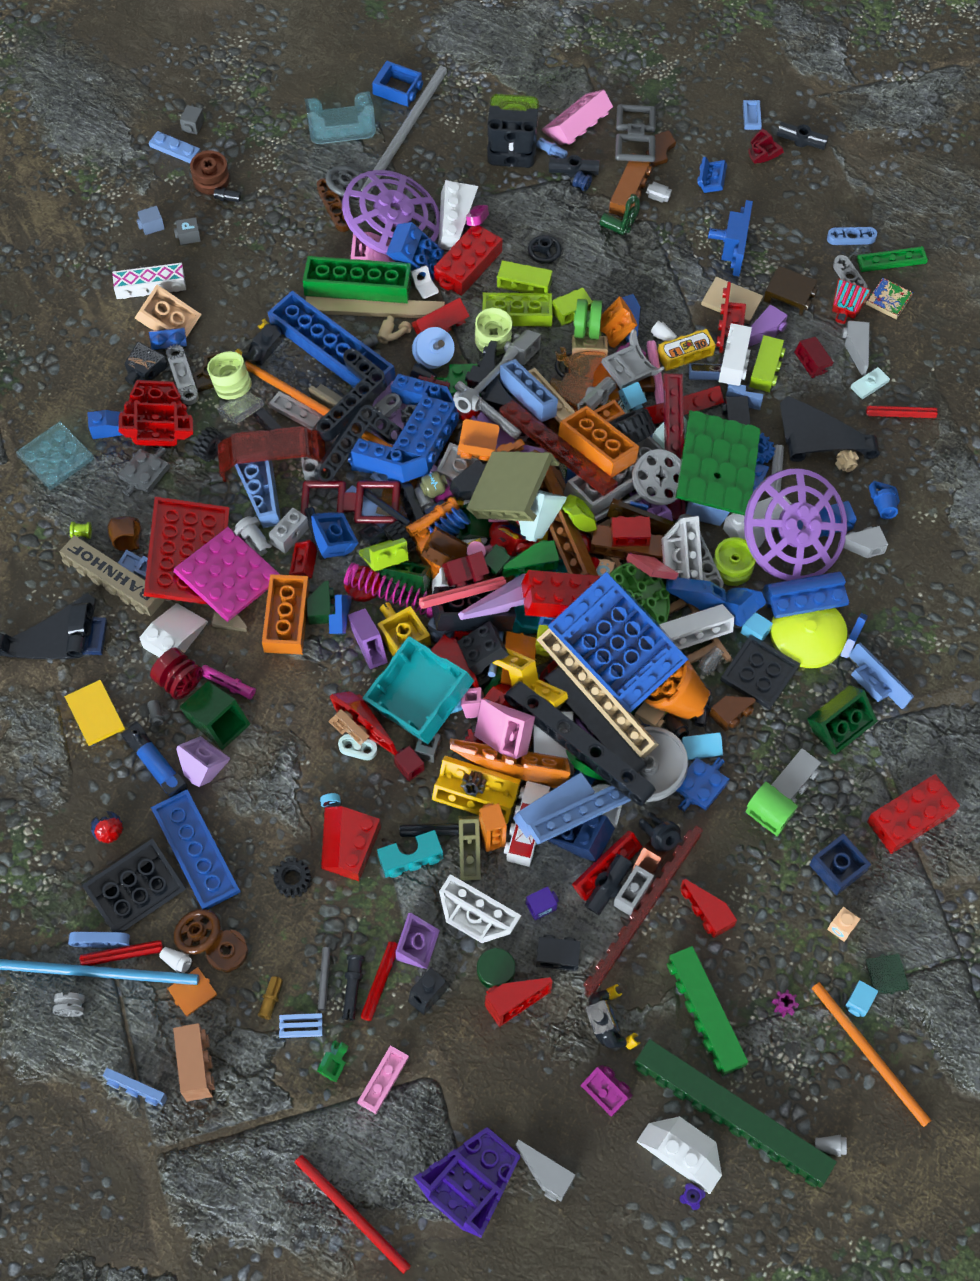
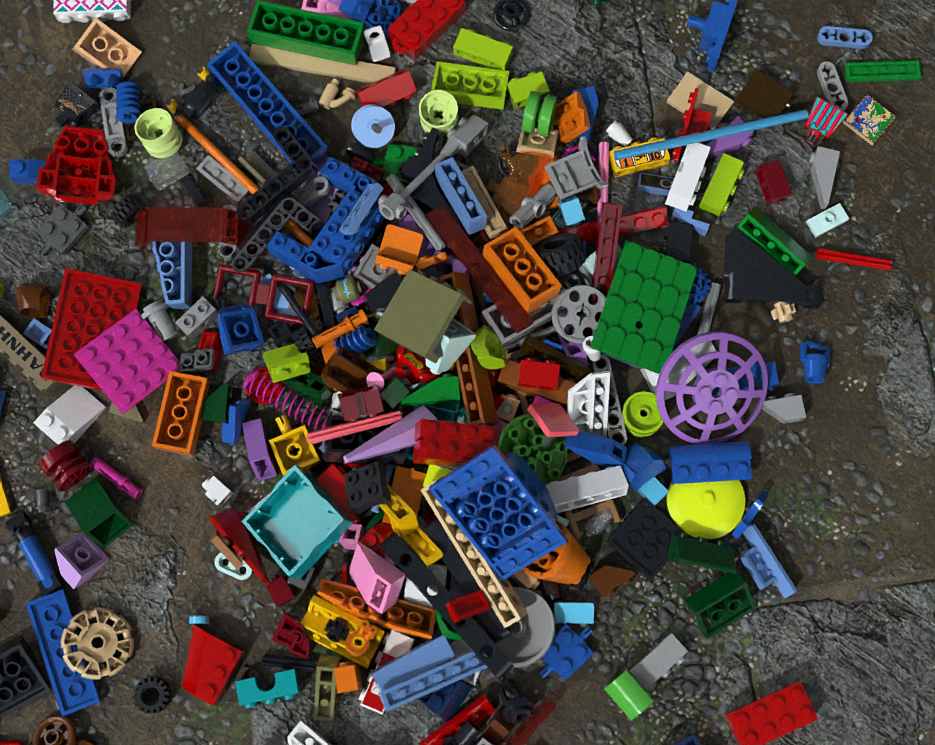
camera: 15 degrees right, 15 degrees up
none -> tan plate [61,607,134,679]
none -> blue piece [116,81,140,123]
none -> dark grey slope [179,349,214,374]
none -> white brick [202,476,234,508]
none -> dark red brick [272,612,310,659]
none -> medium blue plate [339,183,383,235]
none -> orange piece [346,620,377,658]
none -> red tile [446,590,491,623]
none -> white cone [583,336,601,361]
none -> dark azure piece [613,110,808,160]
none -> dark green slope [667,533,737,574]
none -> green brick [737,207,813,276]

